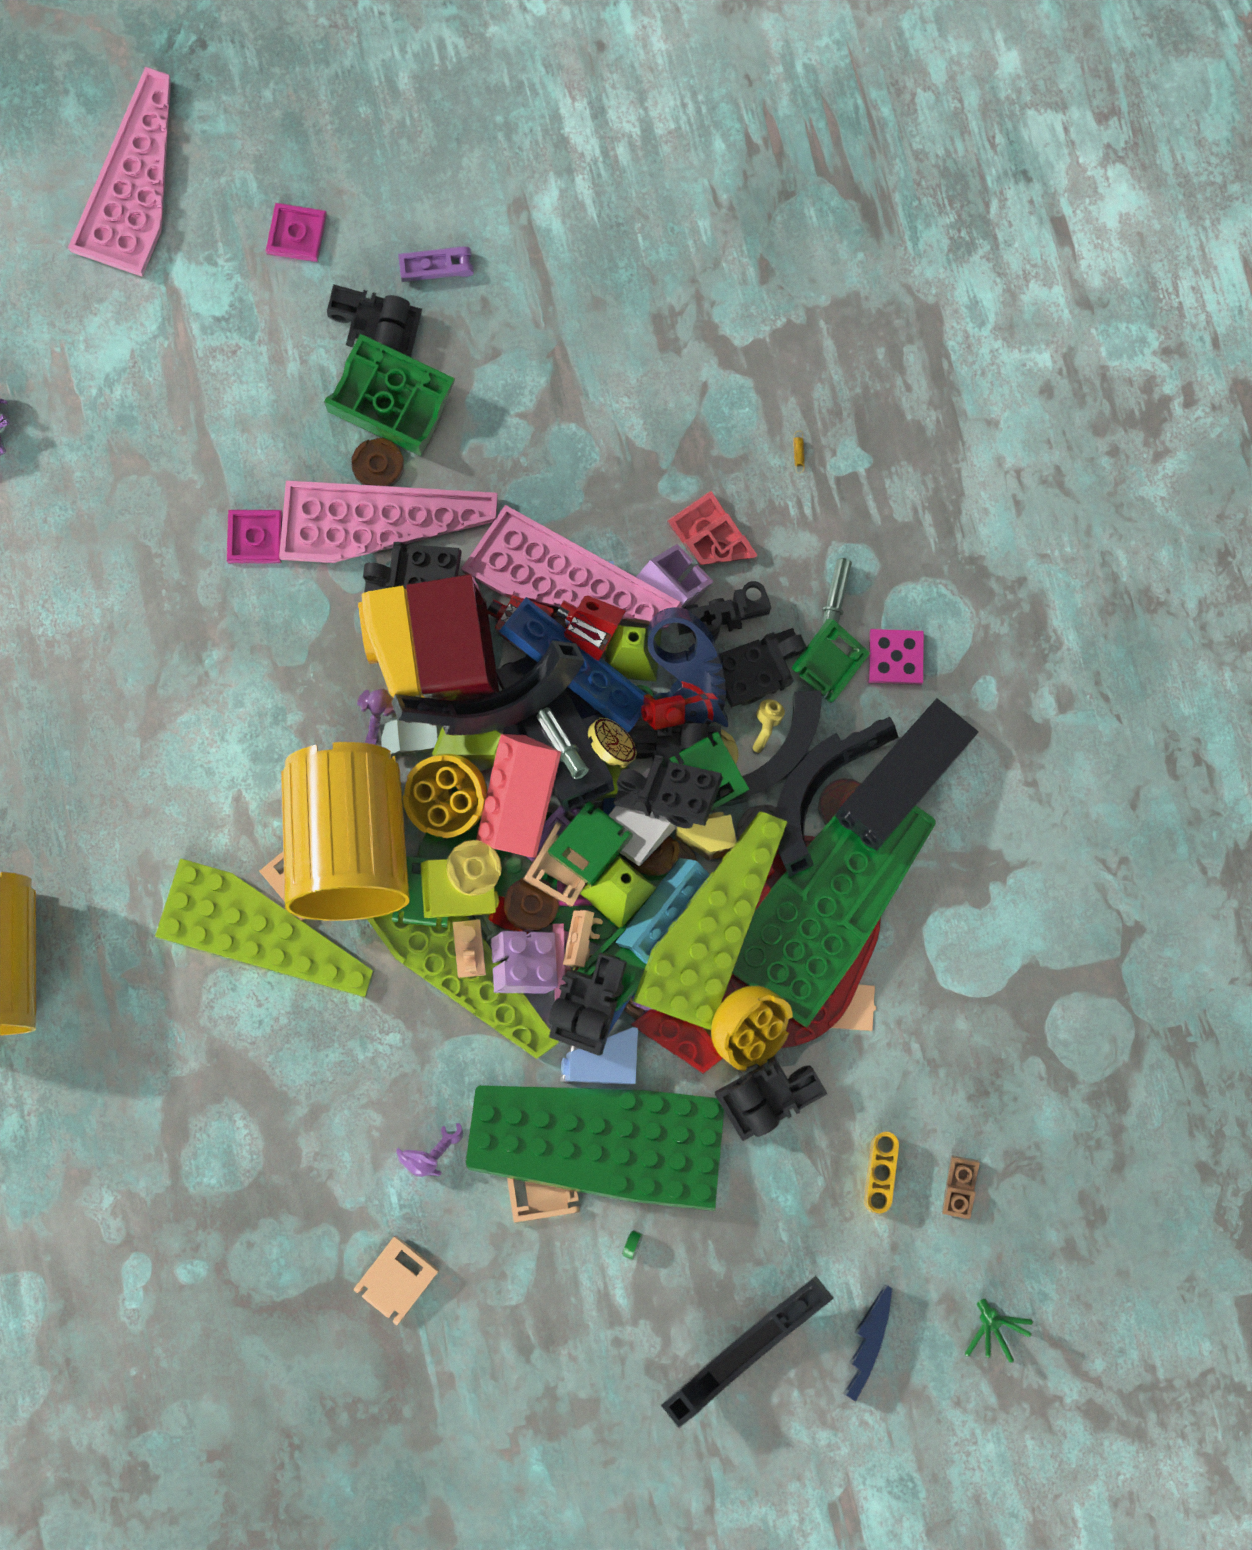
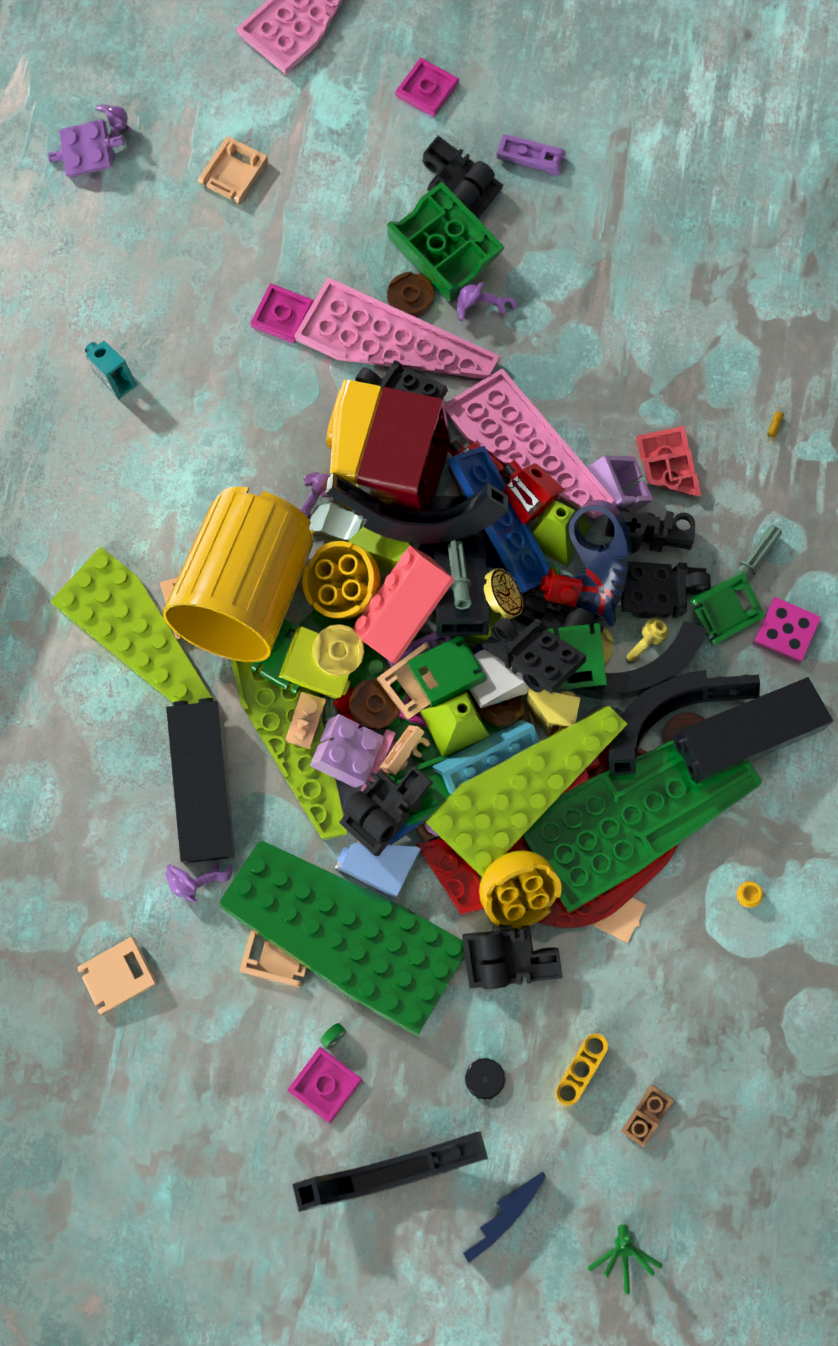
camera: 30 degrees right, 5 degrees down
none -> teal torso [85,341,137,400]
none -> black brick [166,698,235,864]
none -> light nougat container [198,136,268,204]
none -> dark pink tile [287,1047,363,1124]
none -> medium lavender piece [457,282,517,322]
none -> black piece [465,1058,505,1100]
none -> yellow plate [736,881,763,908]

